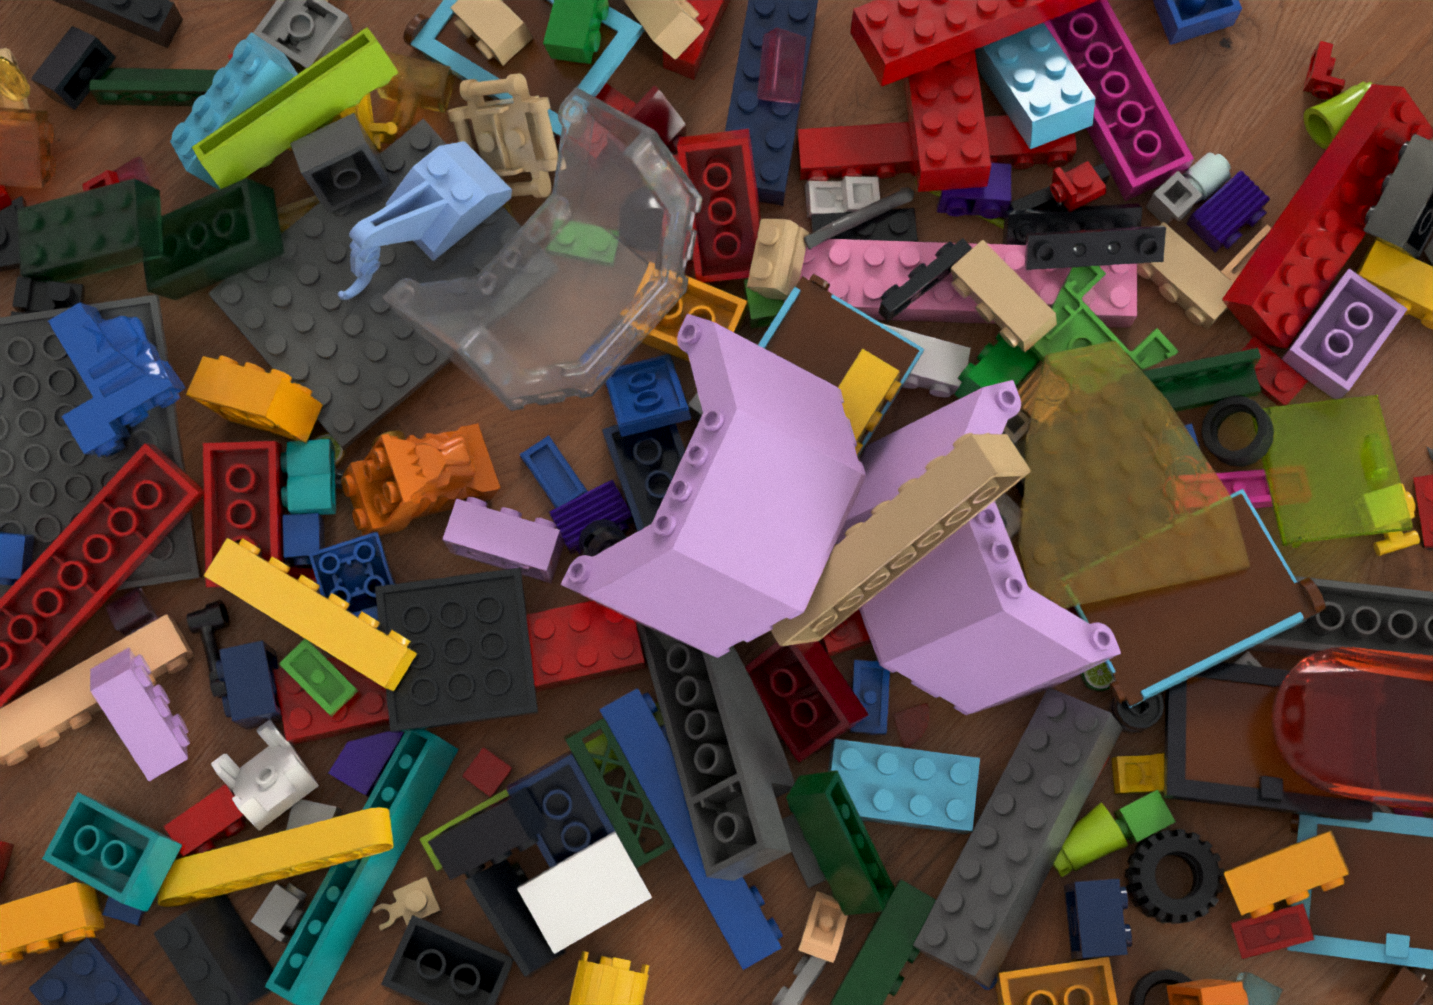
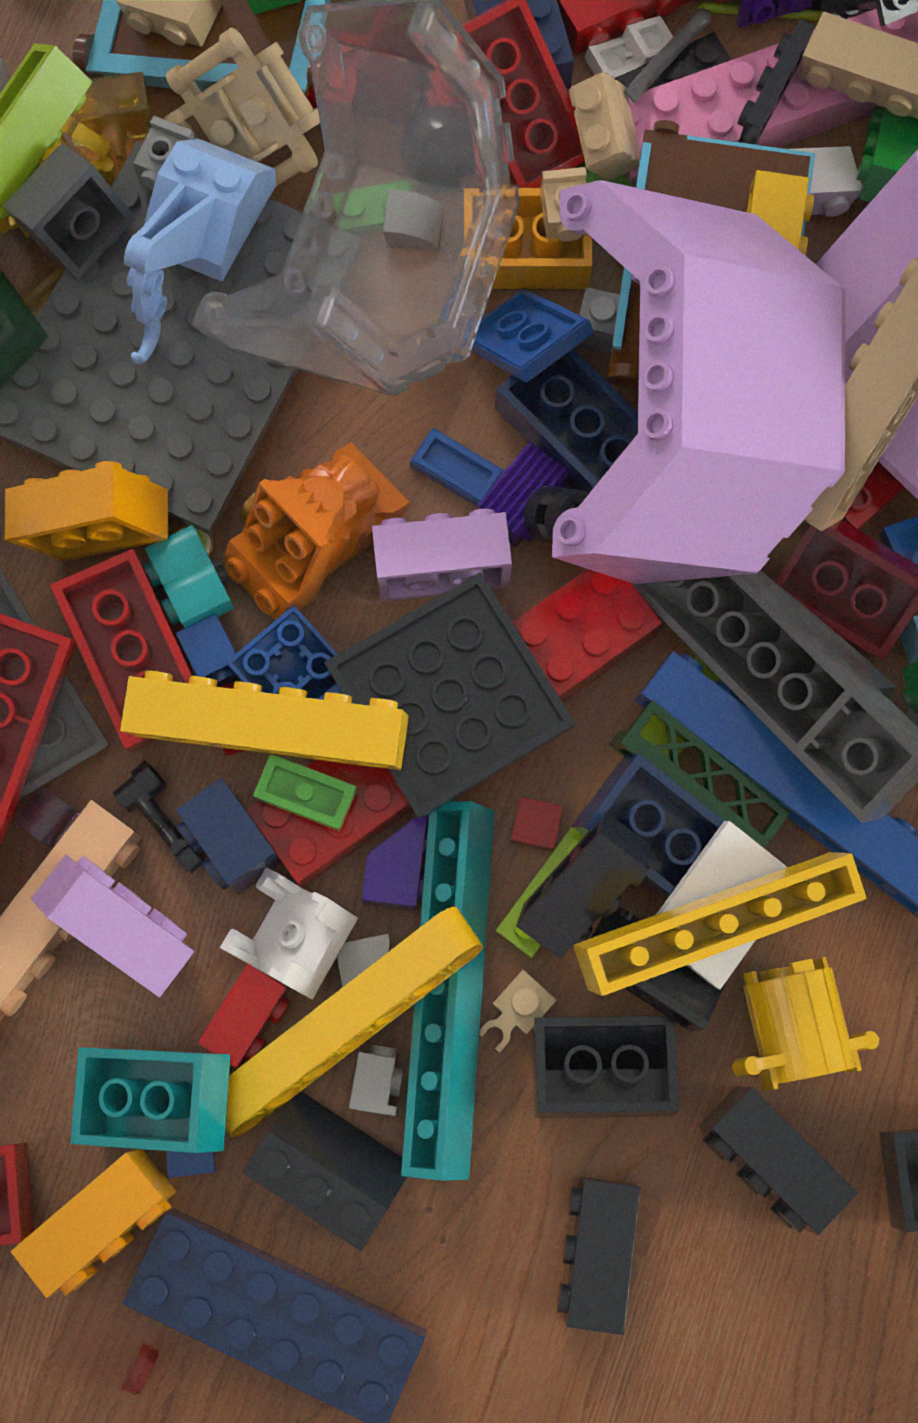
camera: 25 degrees left, 0 degrees up
none -> yellow tile [61,116,111,159]
none -> light grey brick [133,115,195,191]
none -> light grey brick [383,189,443,251]
none -> tan brick [540,167,589,241]
none -> yellow brick [573,852,867,996]

